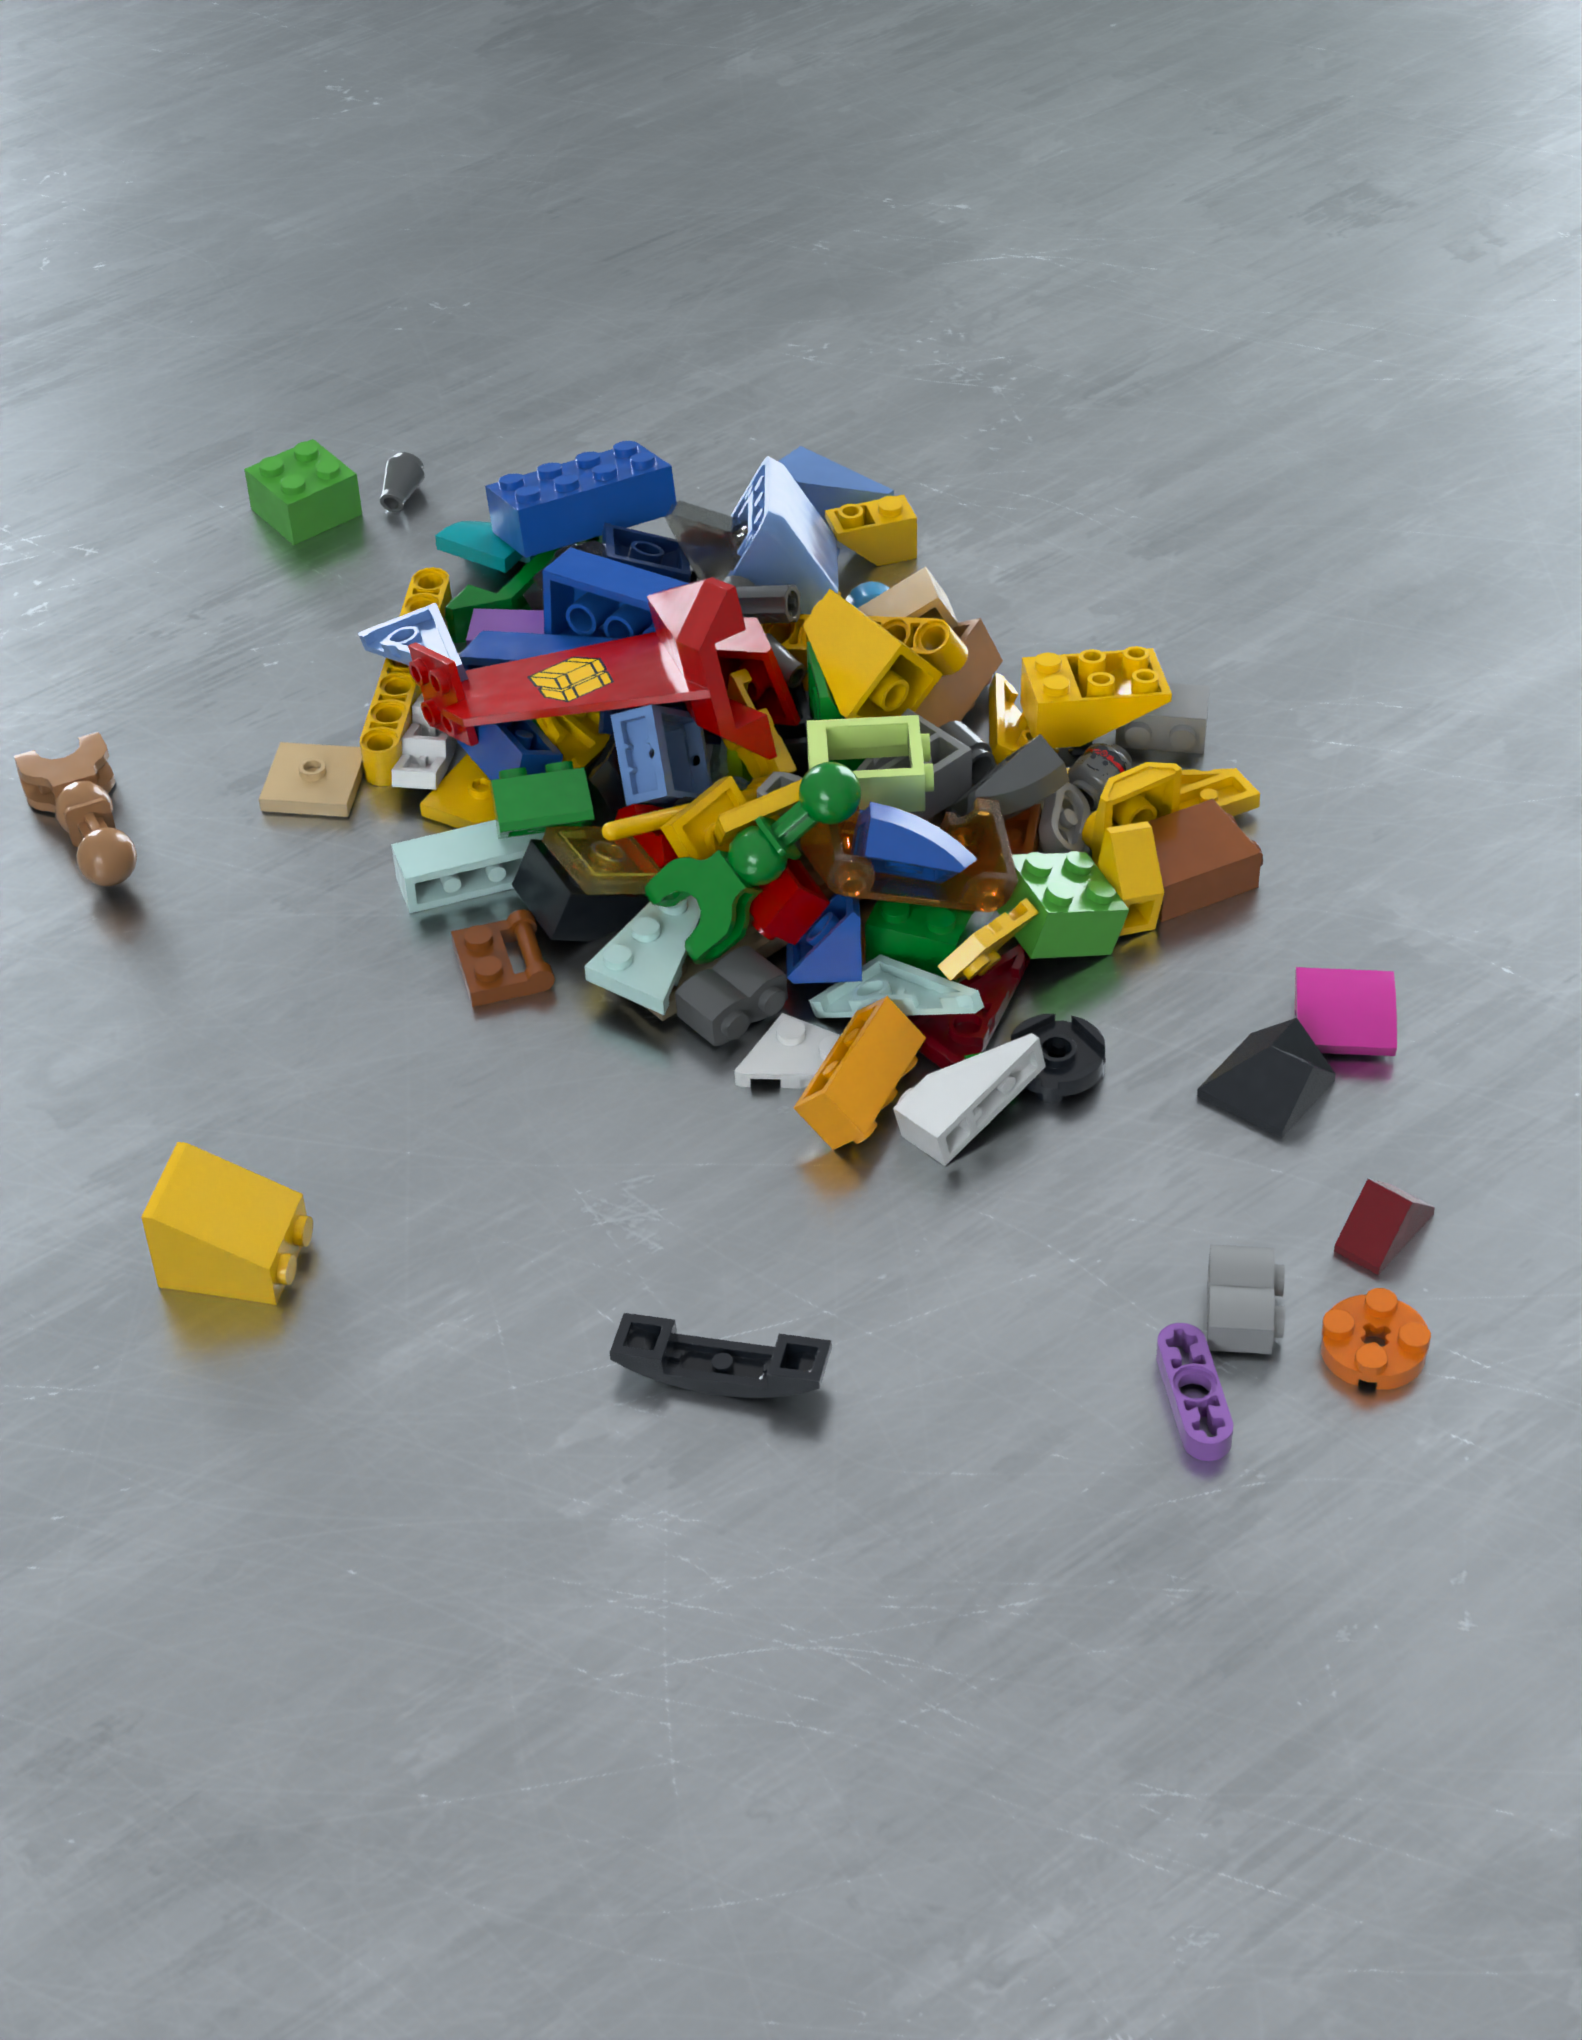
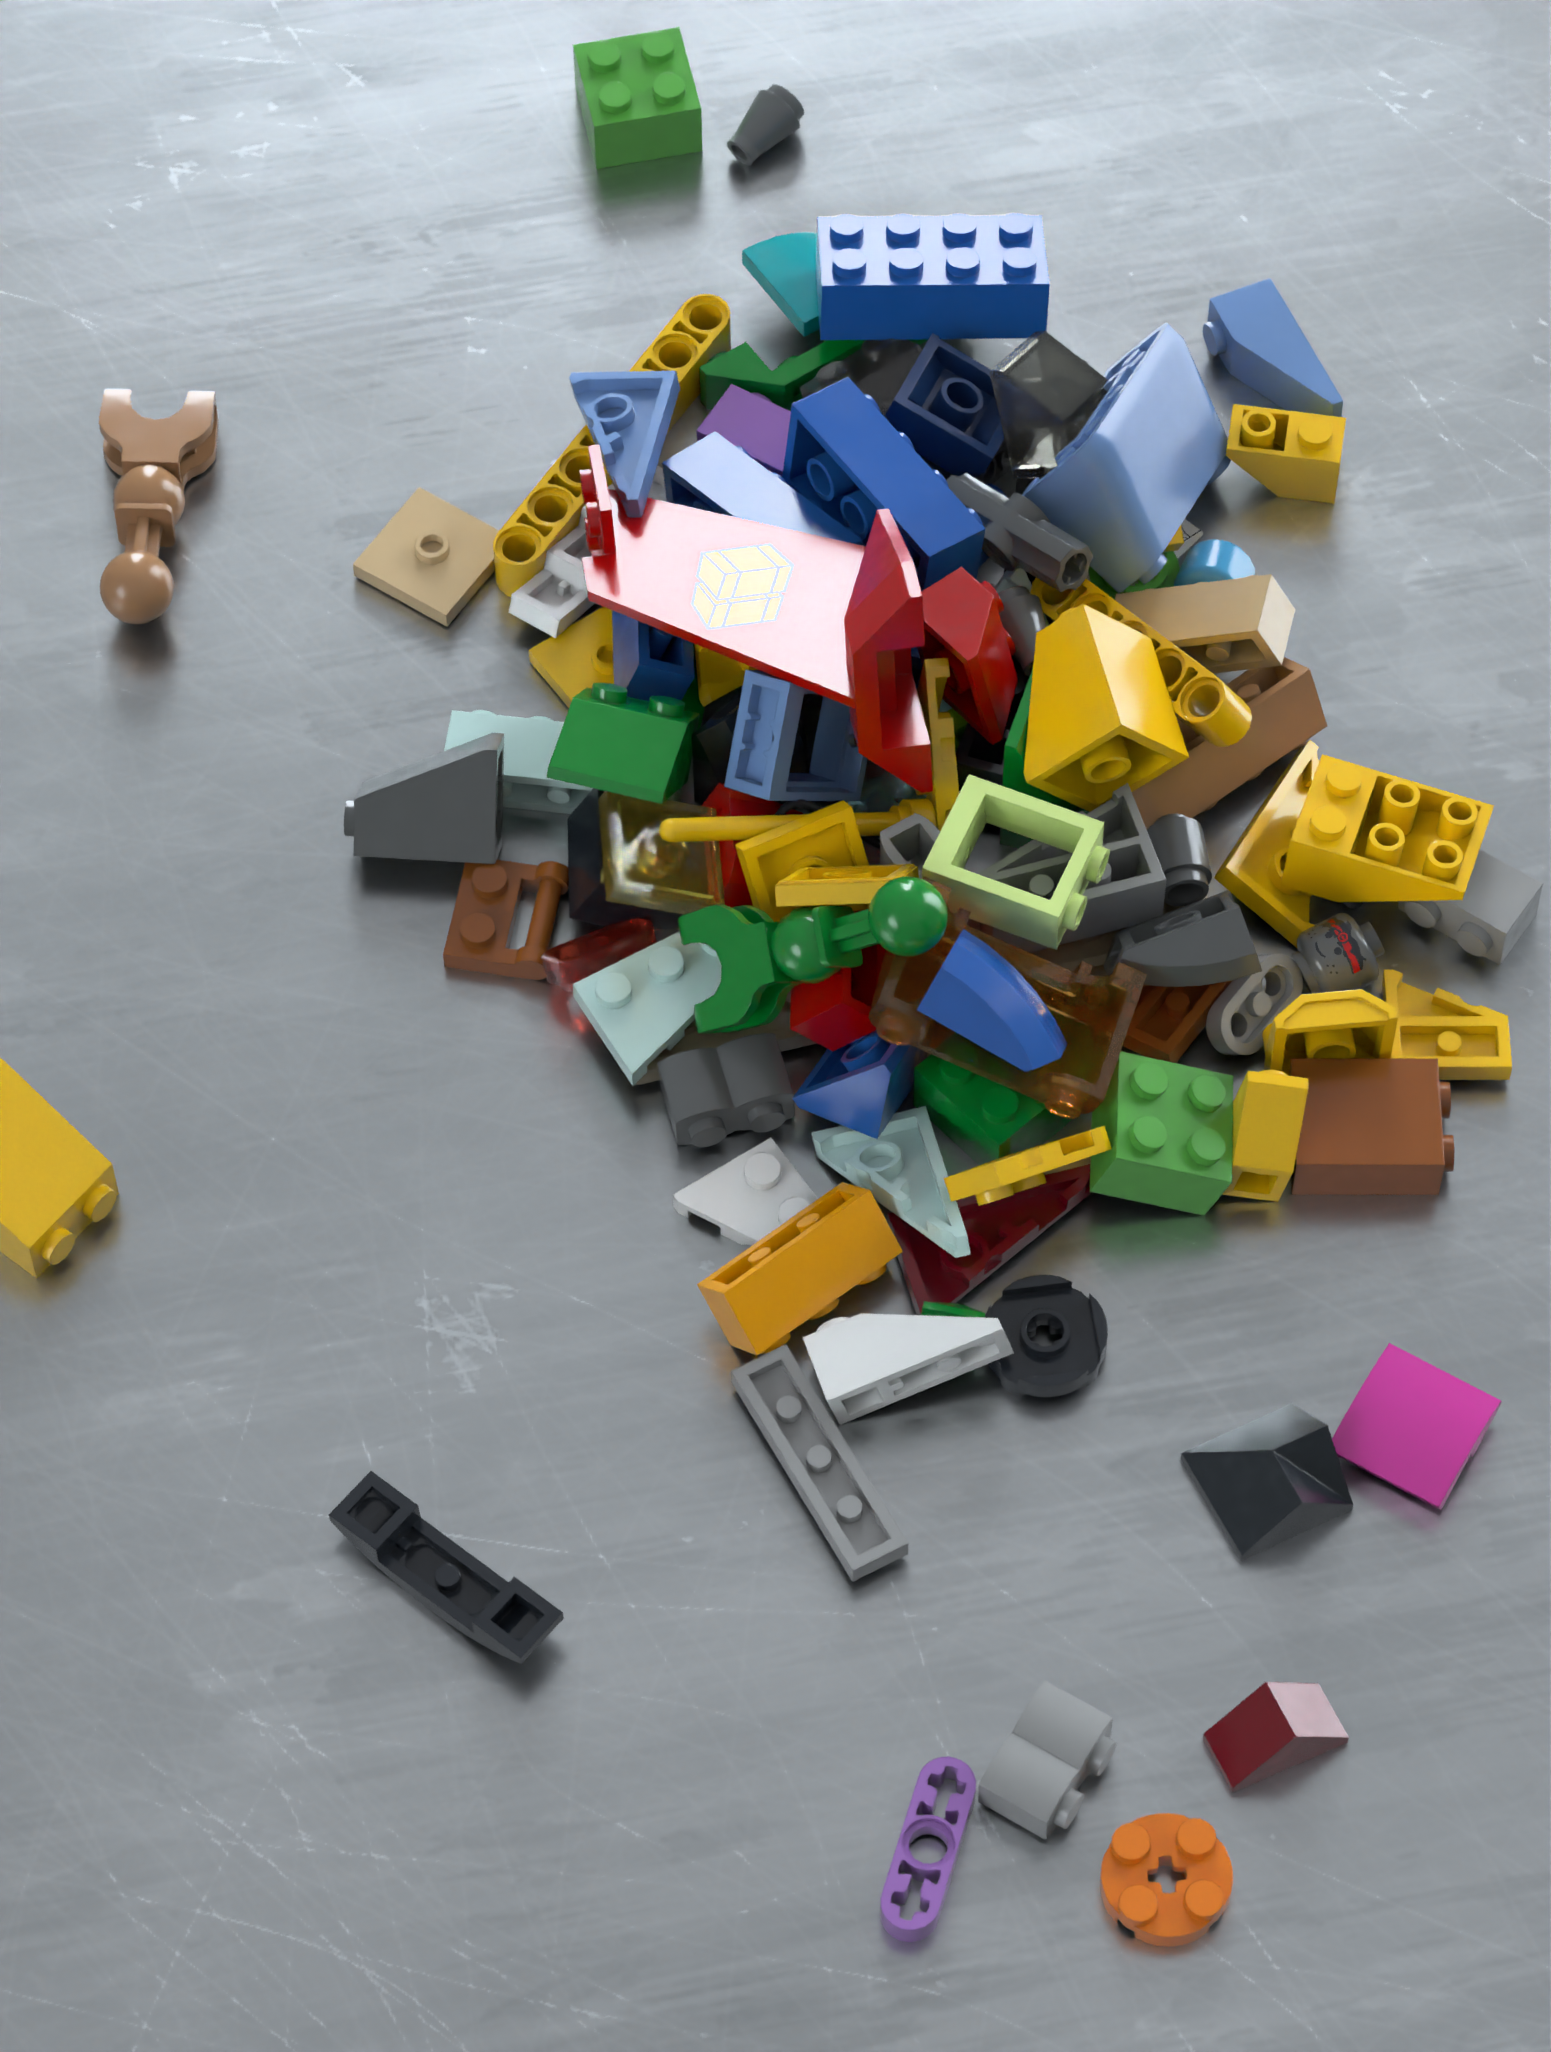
camera: 25 degrees right, 15 degrees up
none -> dark grey slope [344,733,504,864]
none -> clear red plate [541,919,657,991]
none -> light grey plate [731,1344,909,1582]

